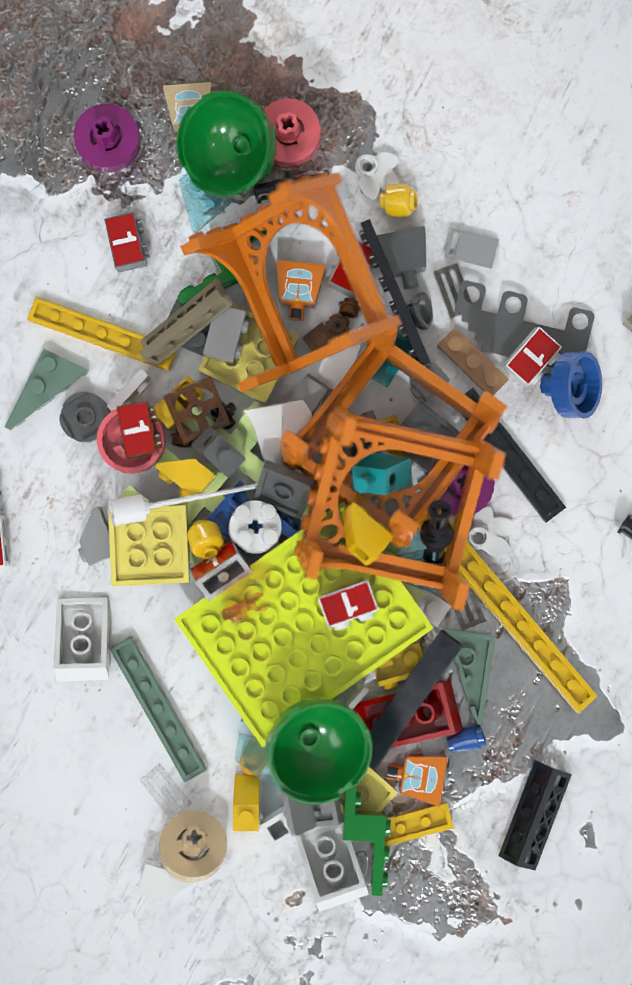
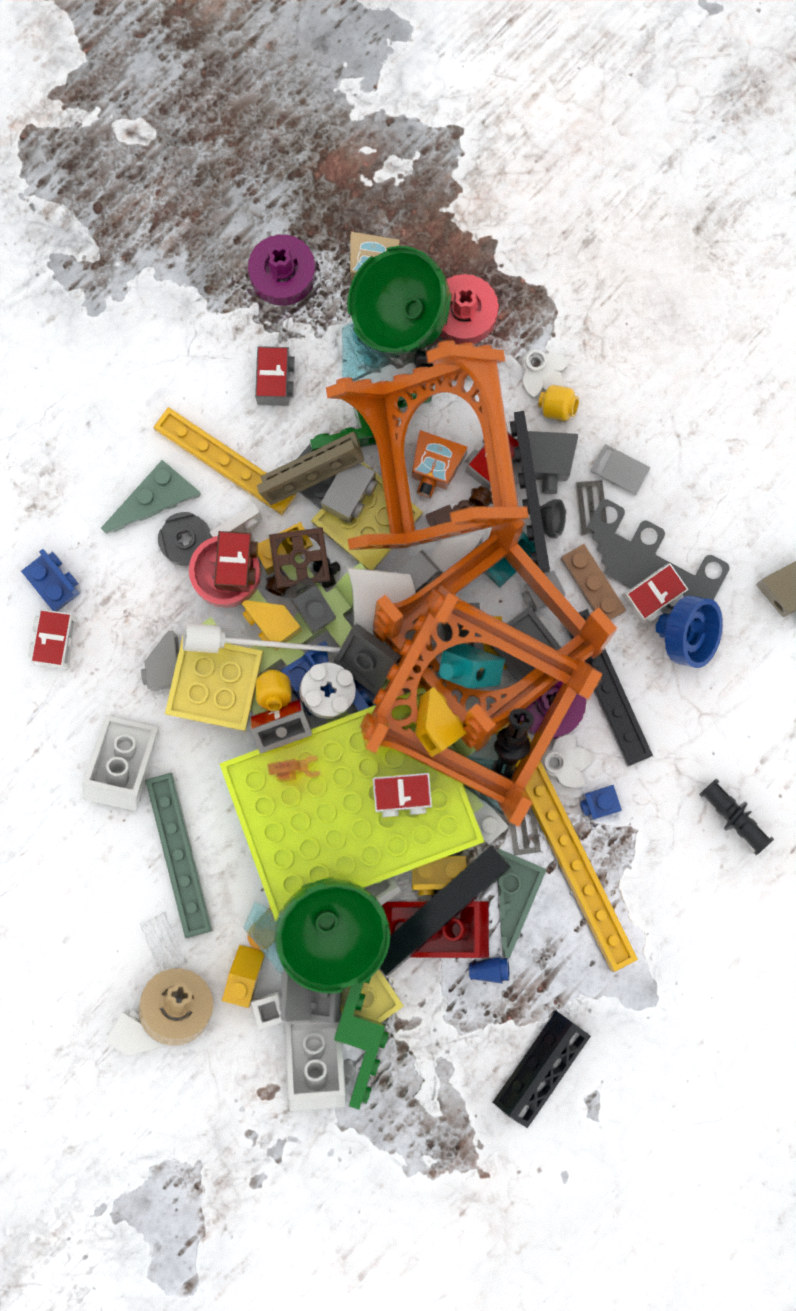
camera: 10 degrees right, 5 degrees down
yellow plate [385,802,454,846] -> none
orange torso [386,754,448,806] -> none
none -> blue bracket [579,785,622,821]

